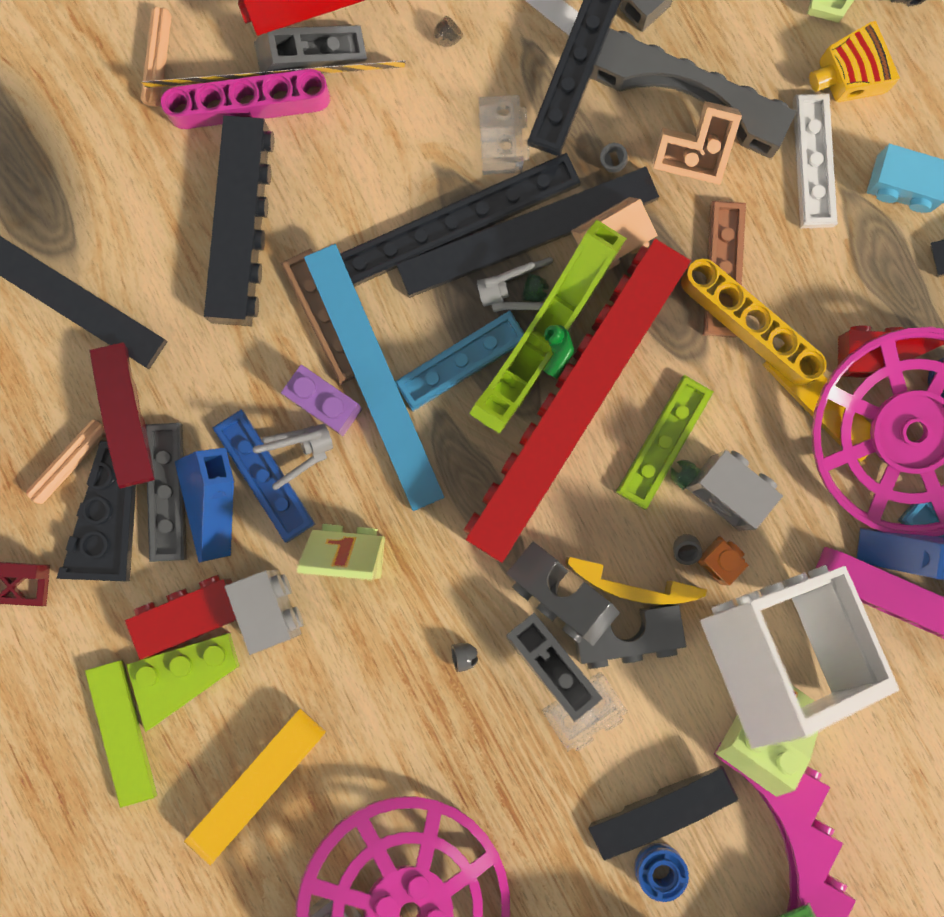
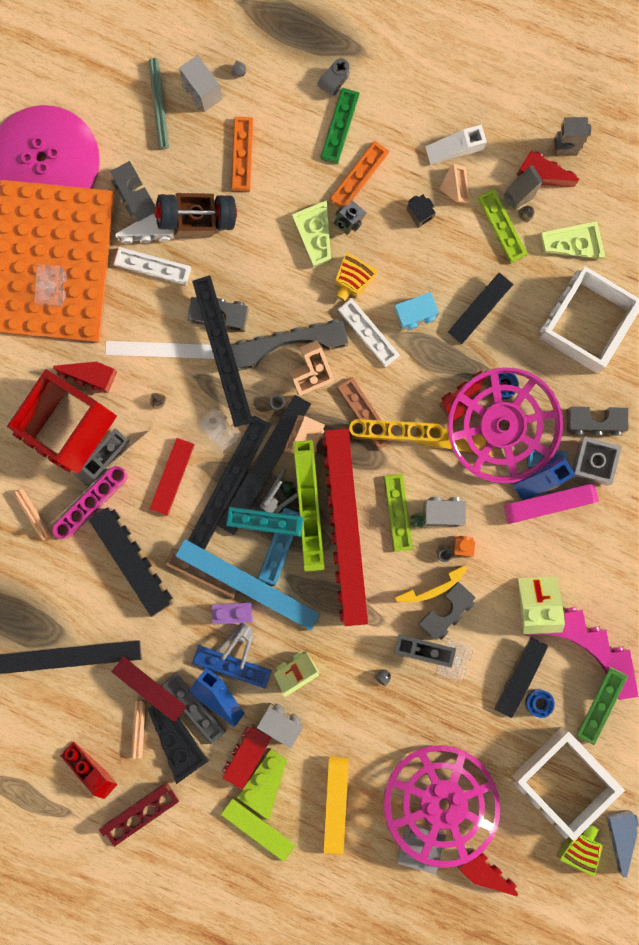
camera: 35 degrees left, 0 degrees up
dark grey arch [506,541,620,646] -> none
green arm [543,324,574,379] -> none
white window [700,565,899,749] -> none
none -> red tile [150,438,195,516]
none -> teal tile [226,507,304,537]

